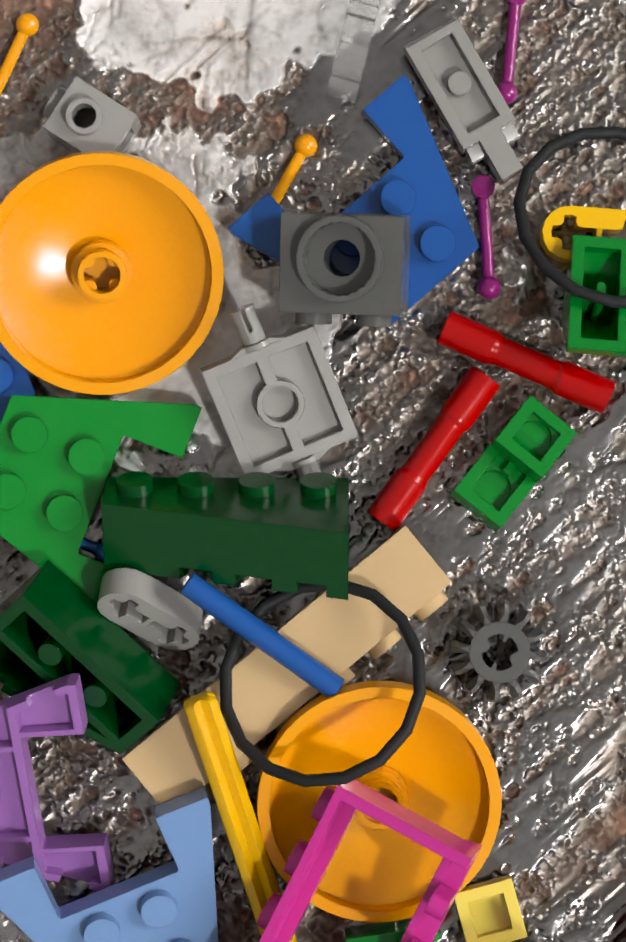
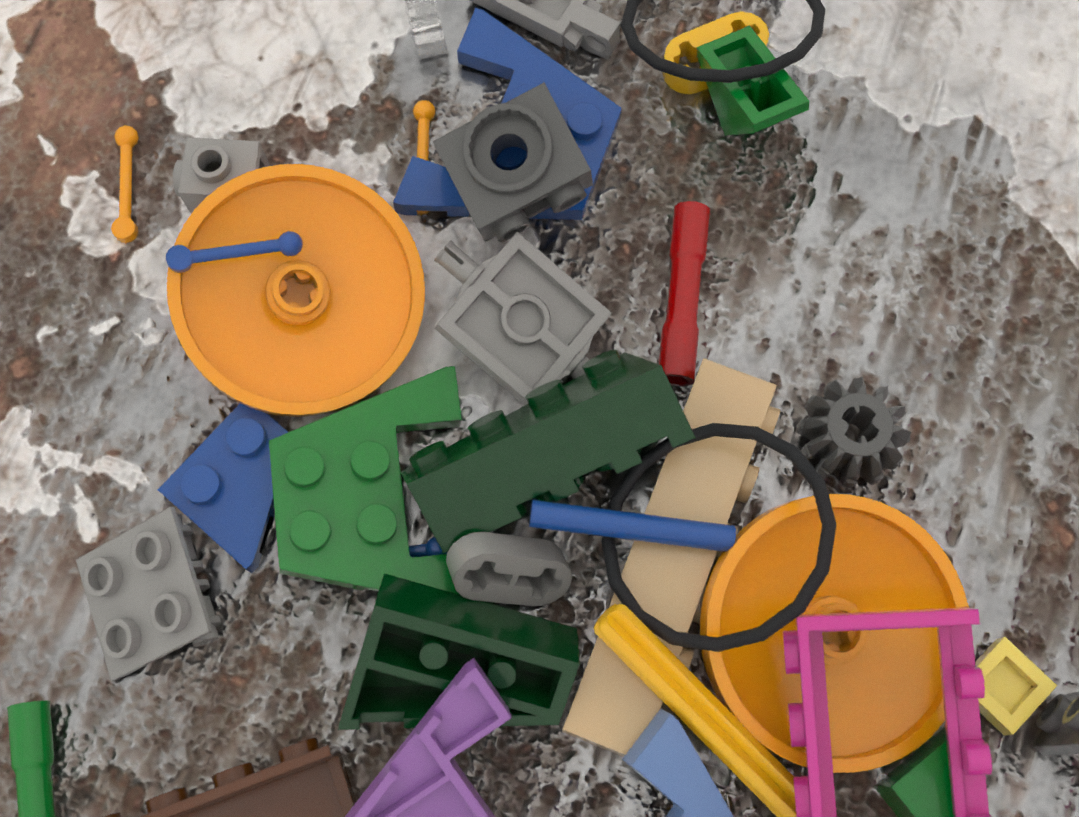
camera: 25 degrees left, 15 degrees down
red piece [437,311,616,414] -> none
green slope [449,395,577,532] -> none
magenta hinge [470,175,501,299] -> none
none -> blue hinge [166,231,303,273]

